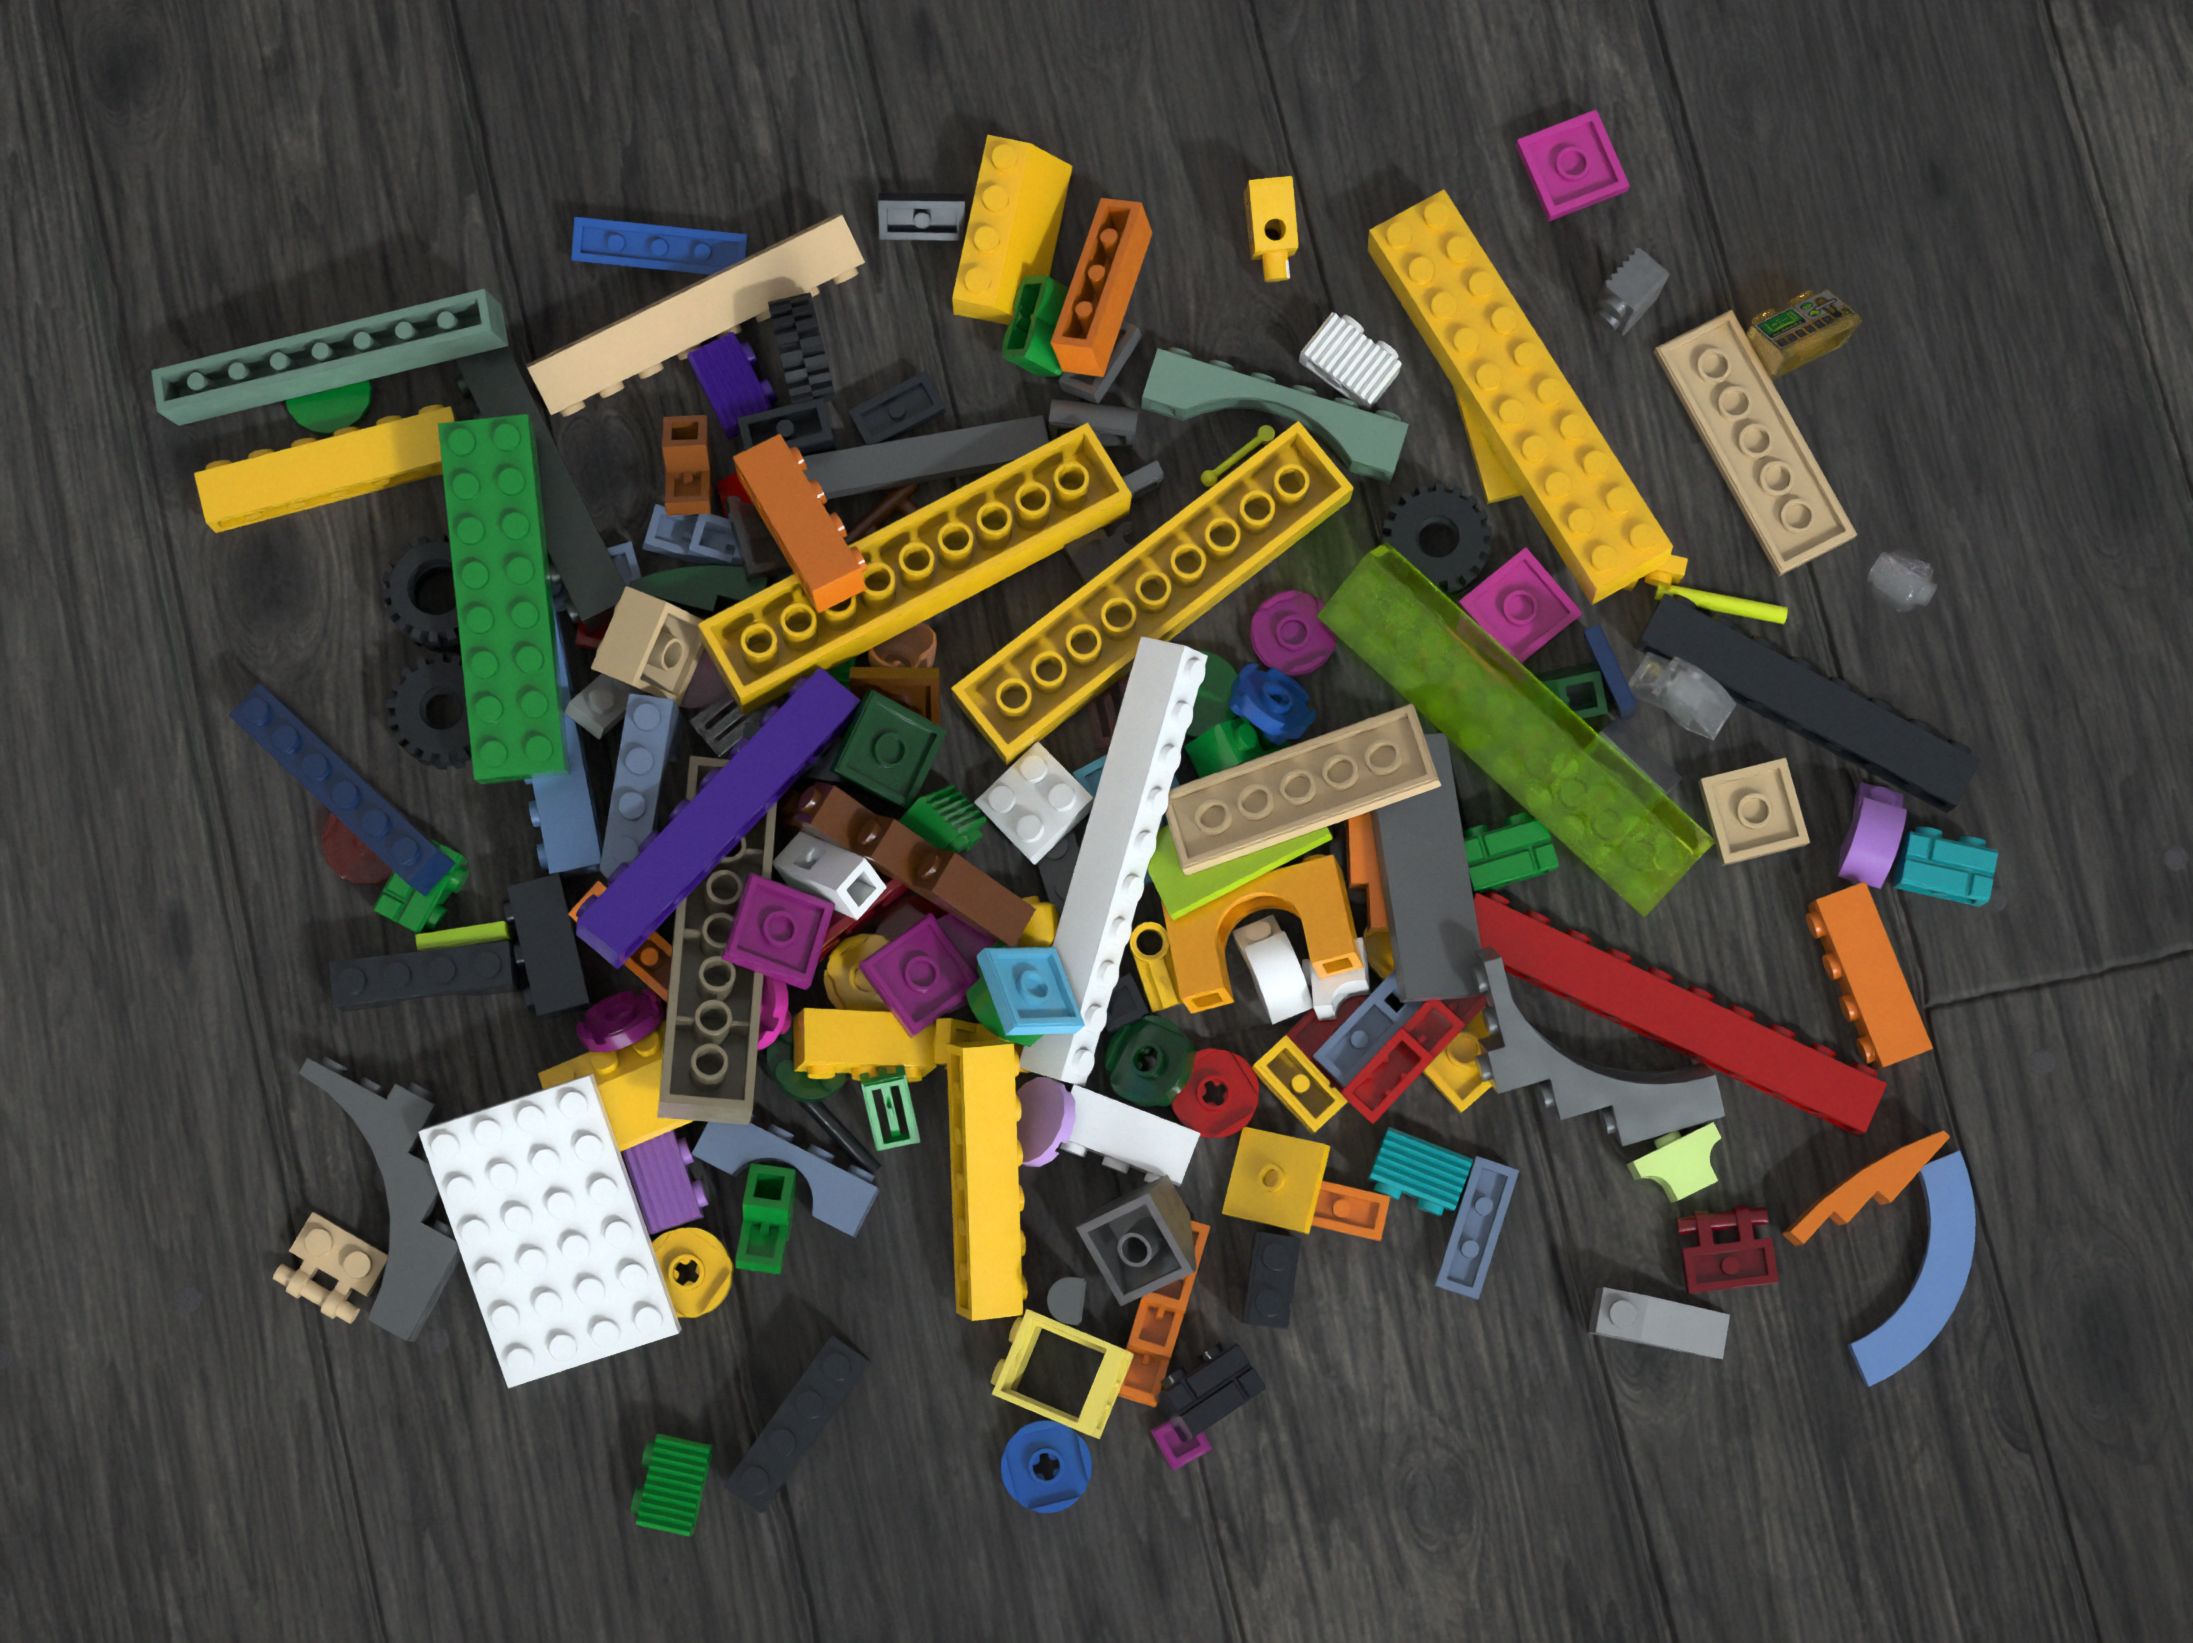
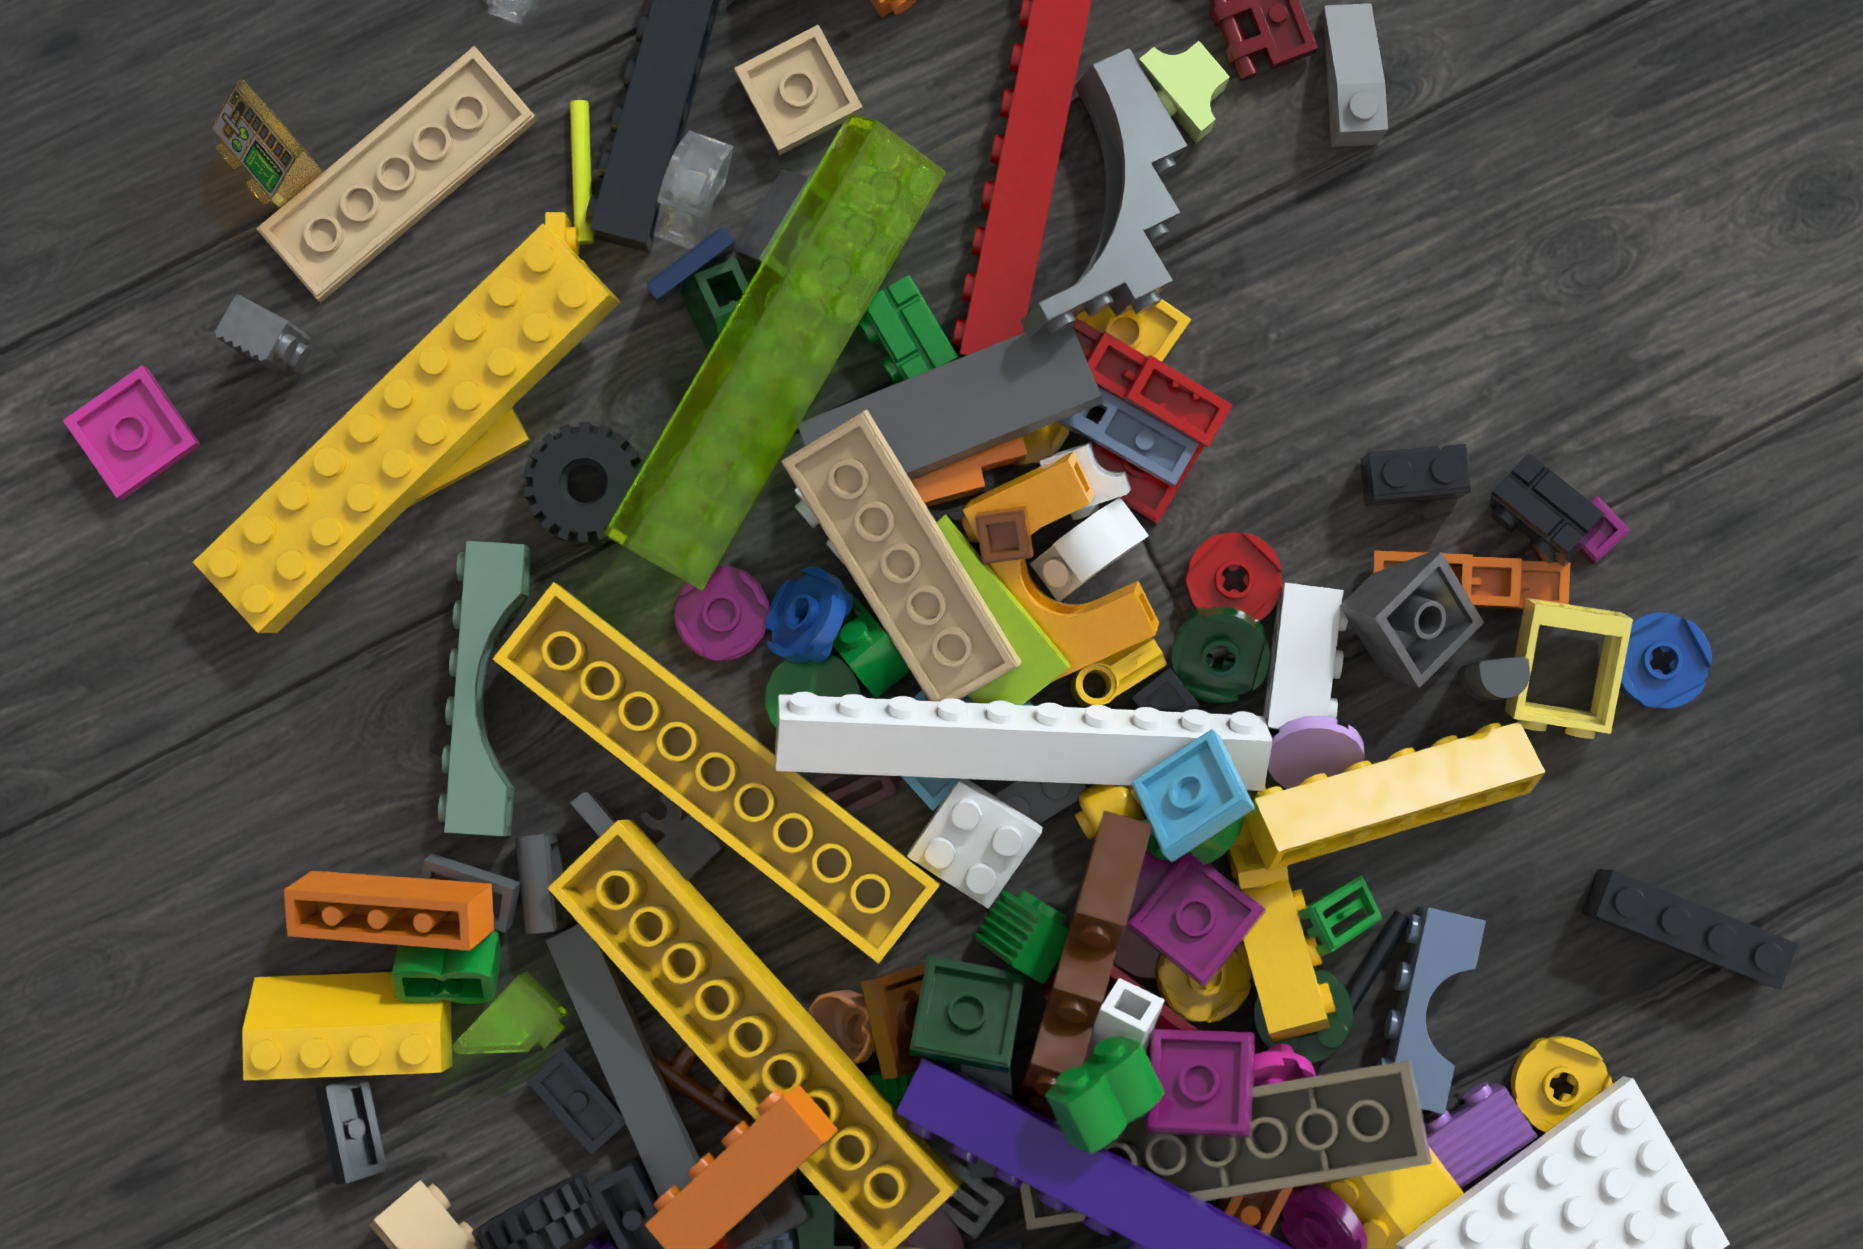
camera: 100 degrees left, 5 degrees up
green brick [631,1433,714,1537] -> none
green brick [735,1163,796,1275] -> none
neon yellow hinge [1200,425,1275,487] -> none
yellow plate [1222,1127,1330,1235] -> none
yellow torso [1243,176,1298,282] -> none
yellow brick [1252,1035,1348,1135] -> none
white brick [1299,312,1402,412] -> none
orange plate [1311,1181,1390,1241] -> none
teal brick [1367,1127,1473,1216] -> none
sand blue plate [1434,1156,1519,1300] -> none
dark pink plate [1457,547,1583,671] -> none
none -> clear neon green slope [450,972,568,1054]
none -> dark orange tile [975,506,1033,564]
none -> green brick [1046,1036,1165,1154]

